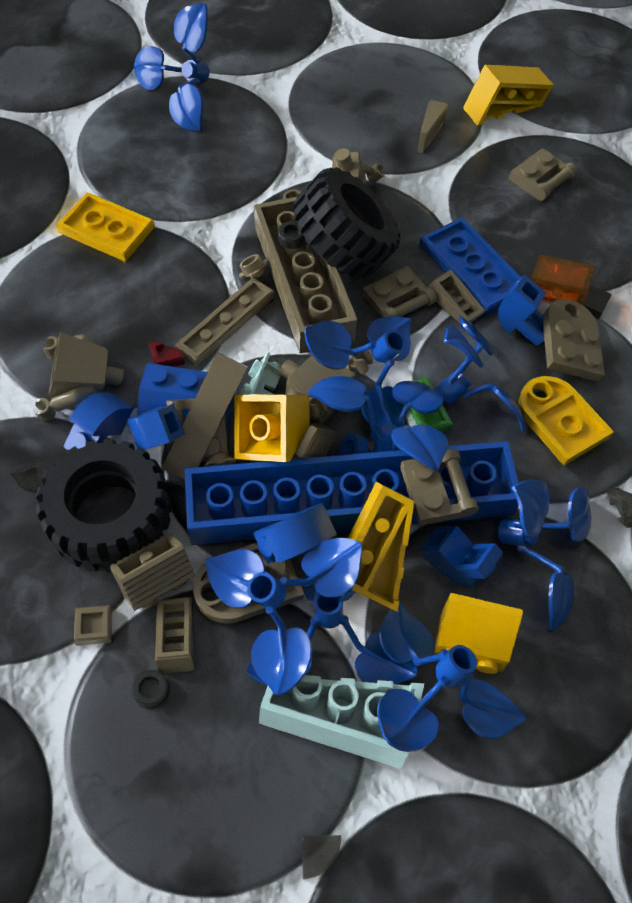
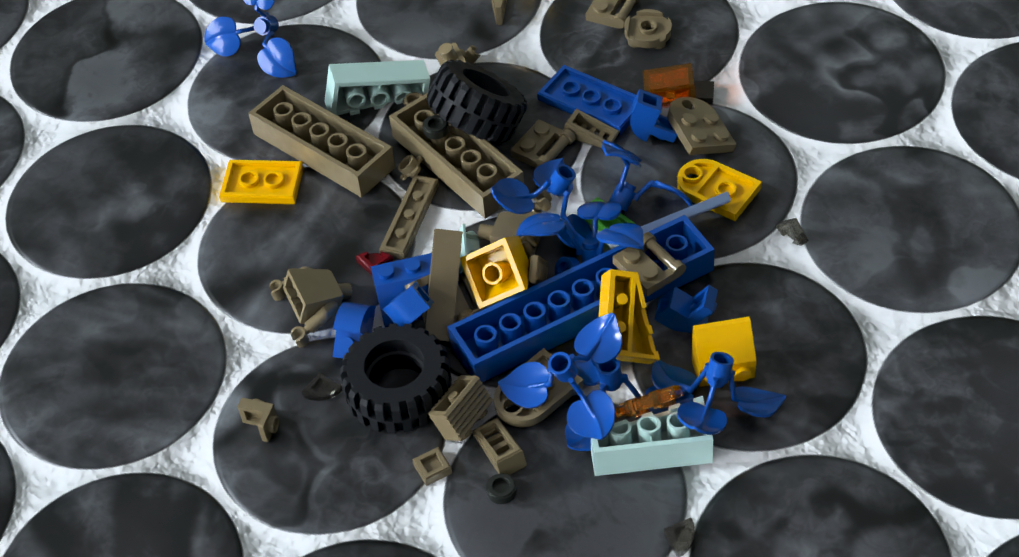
camera: 15 degrees left, 10 degrees down
blue brick [253,503,337,564] -> none
blue plant [498,479,592,632] -> none
none -> dark tan brick [248,85,395,198]
none -> light aqua wedge [325,60,430,116]
none -> clear orange plate [615,385,684,418]
none -> dark tan plate [624,9,672,49]
none -> sand blue tile [641,191,731,234]

